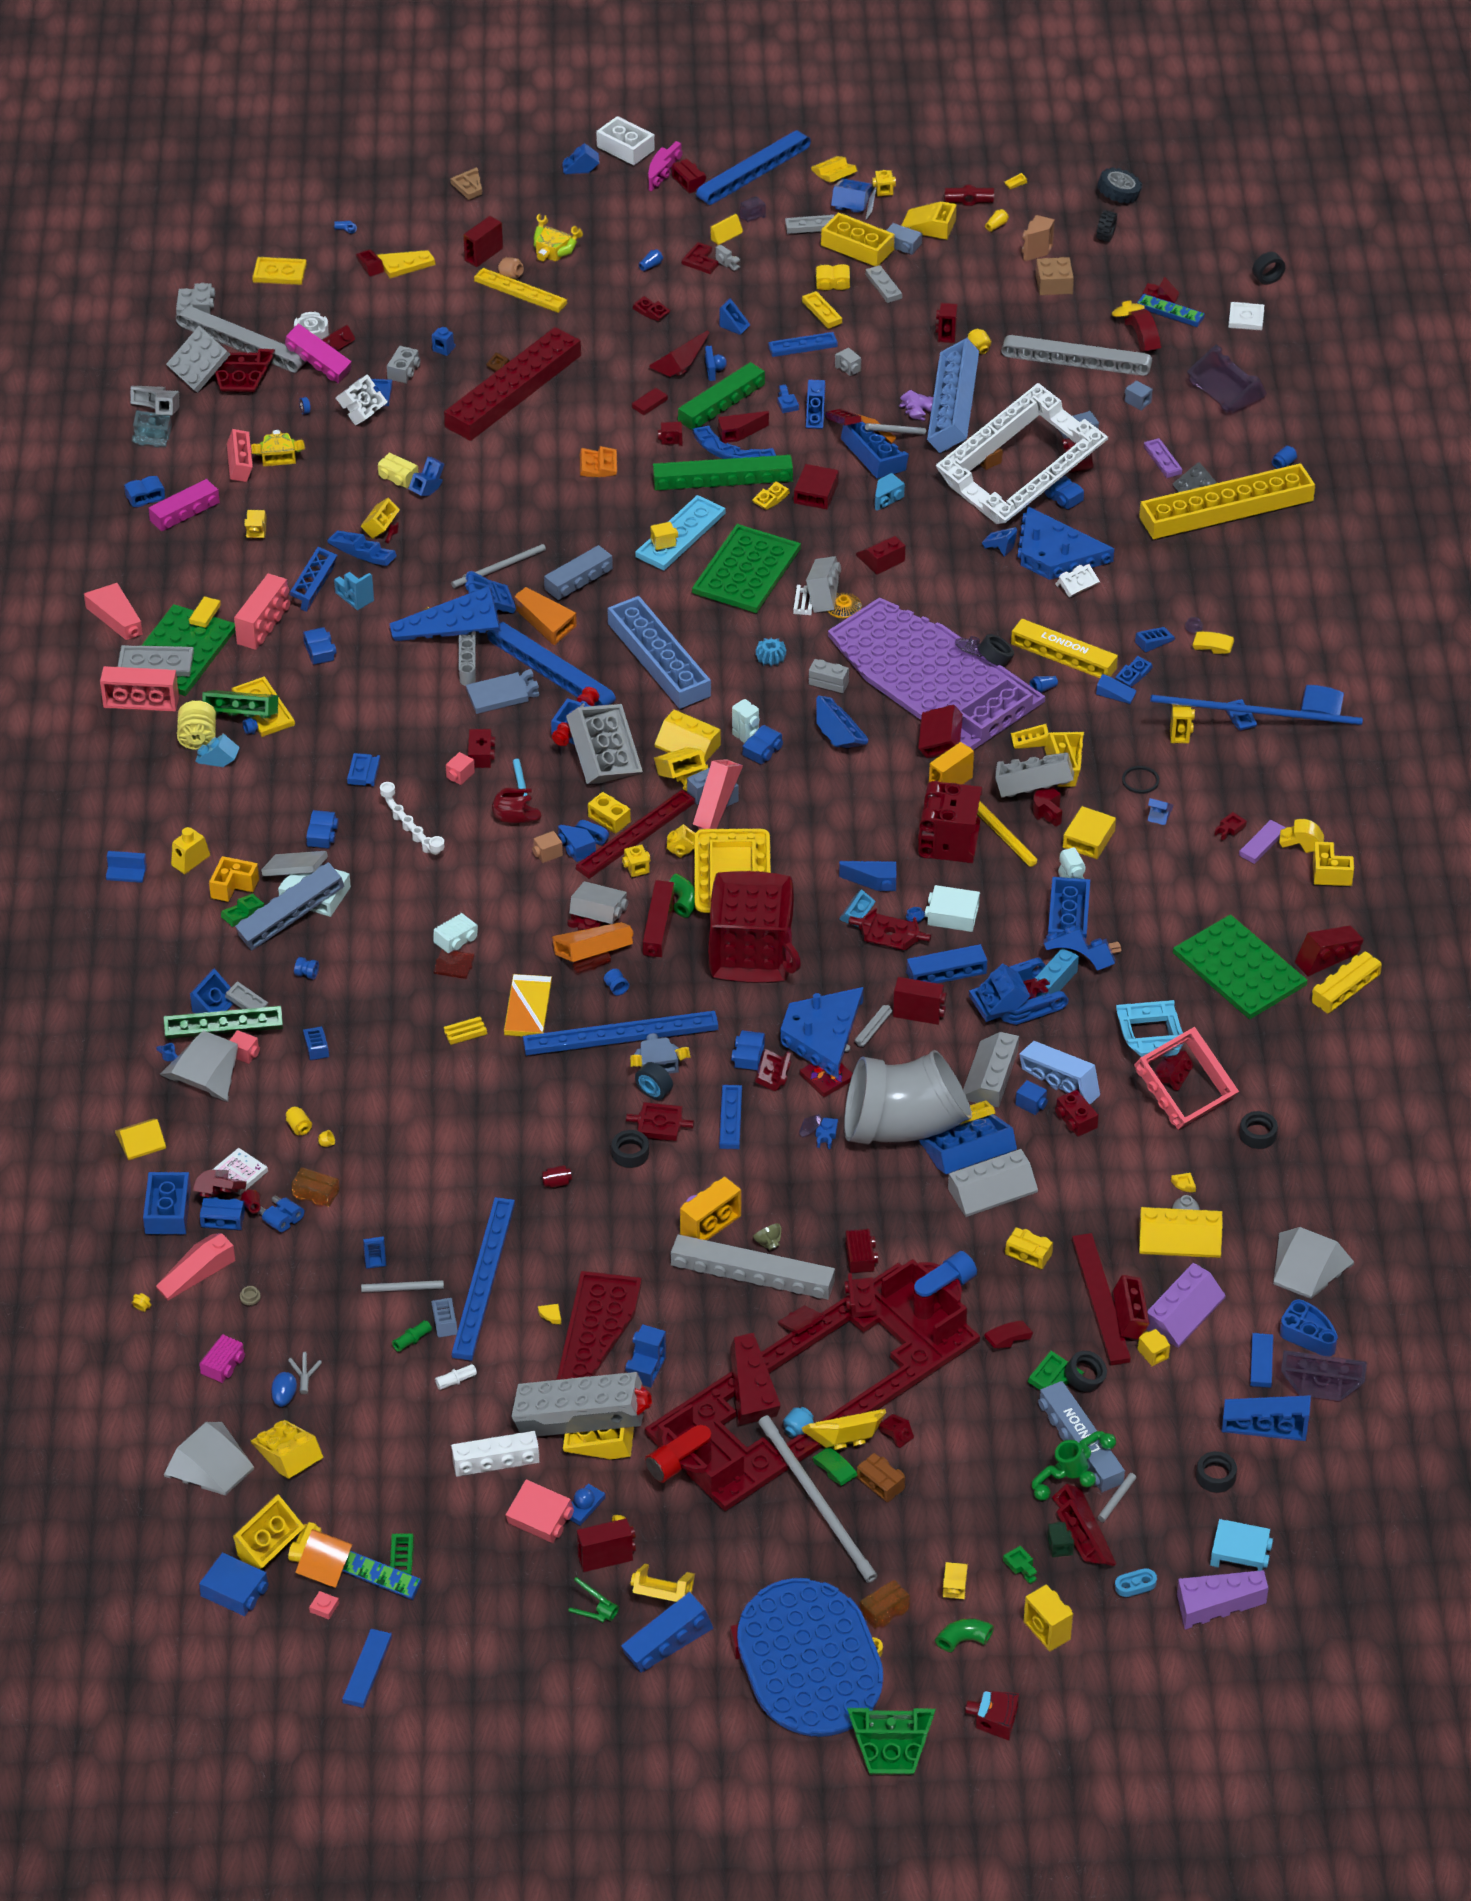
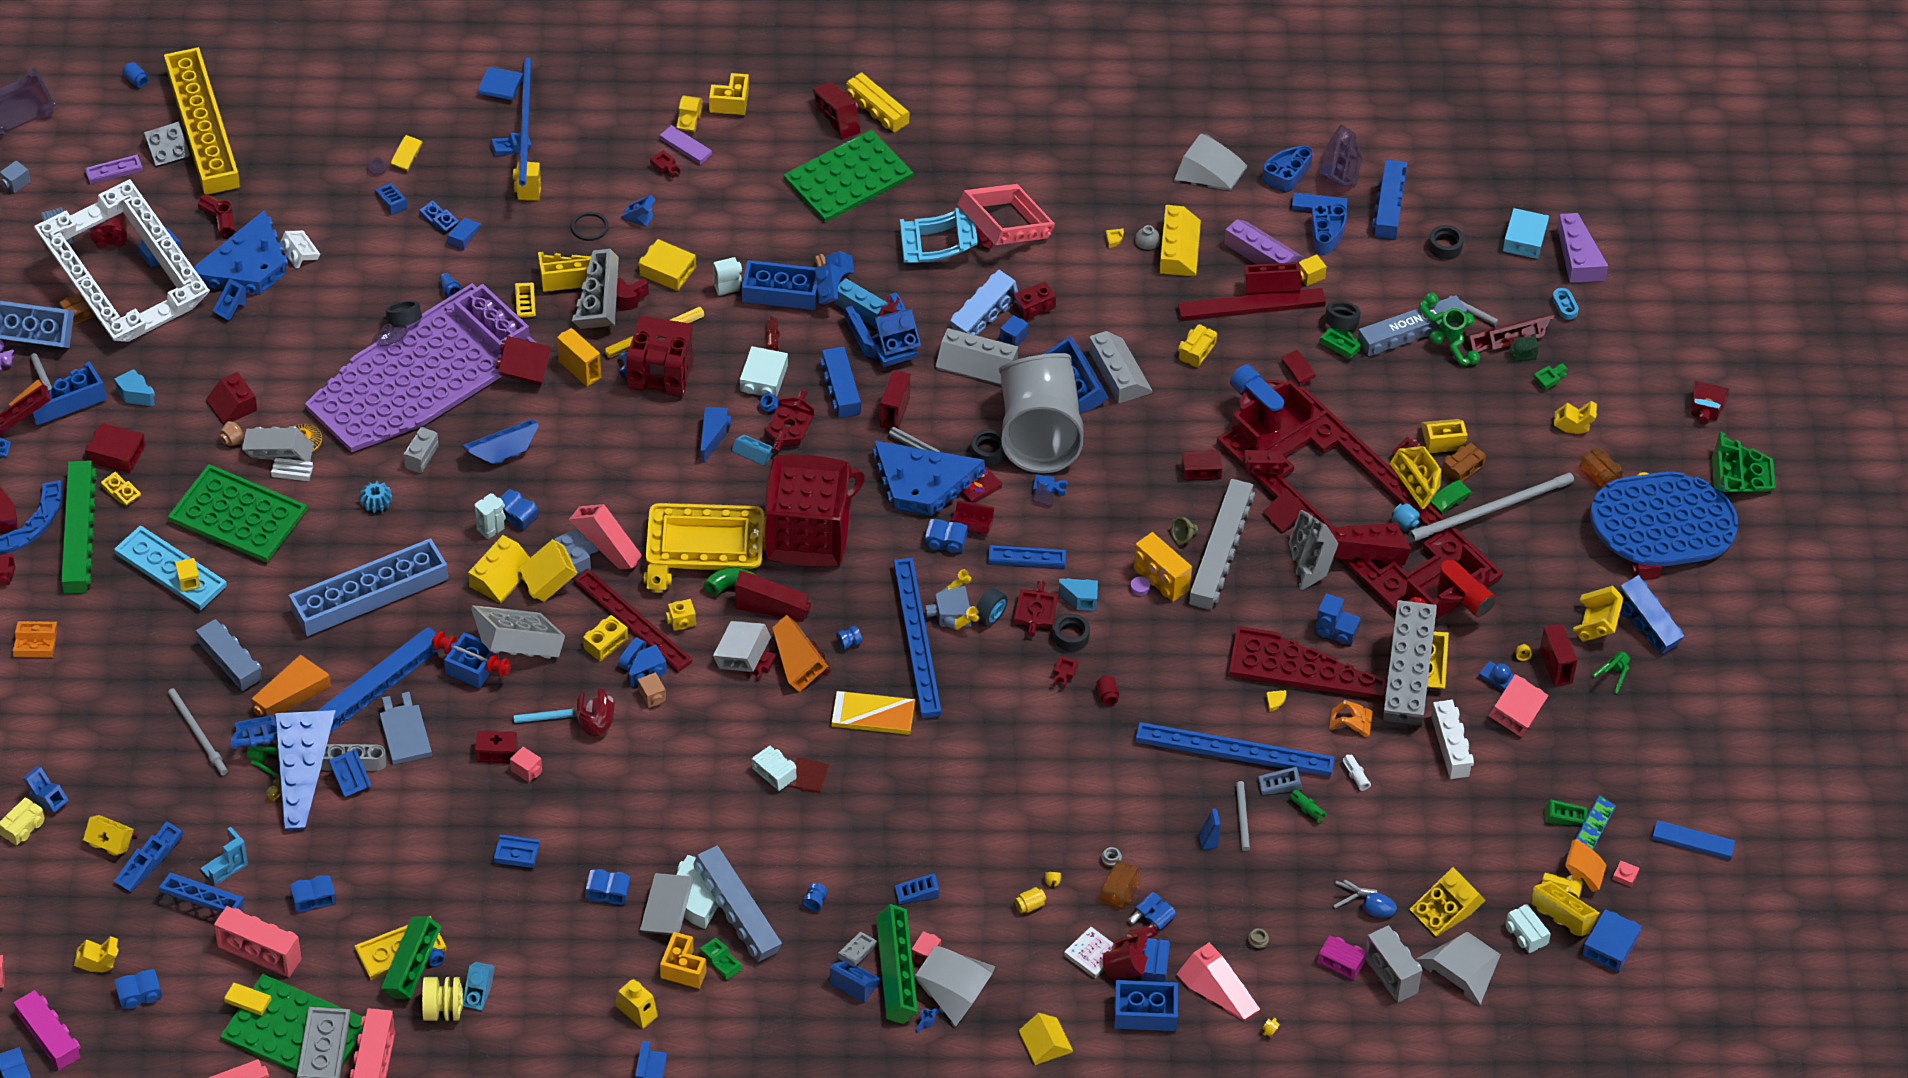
camera: 90 degrees left, 5 degrees up
white bar [380,782,445,855] -> none
yellow tile [444,1017,487,1045] -> none
green cylinder [935,1619,994,1652] -> none
yellow brick [1011,619,1118,678] -> none
yellow brick [1024,1584,1073,1651] -> none
black tyre [1239,1111,1278,1149] -> none
none -> blue brick [115,969,162,1009]
none -> dark red piece [198,194,235,238]
none -> nougat cone [219,421,244,446]
none -> blue plate [329,749,372,797]
none -> clear red axle [765,317,780,351]
none -> dark red plate [1053,656,1078,689]
none -> dark azure slope [1058,578,1098,611]
none -> light grey plate [1102,847,1122,867]
none -> light grey wedge [1289,510,1338,590]
none -> blue beam [1311,203,1347,255]
none -> orange piece [1329,700,1373,737]
none -> light grey brick [1365,925,1422,1003]
none -> yellow slope [1421,419,1467,453]
none -> light aqua brick [1506,904,1551,953]

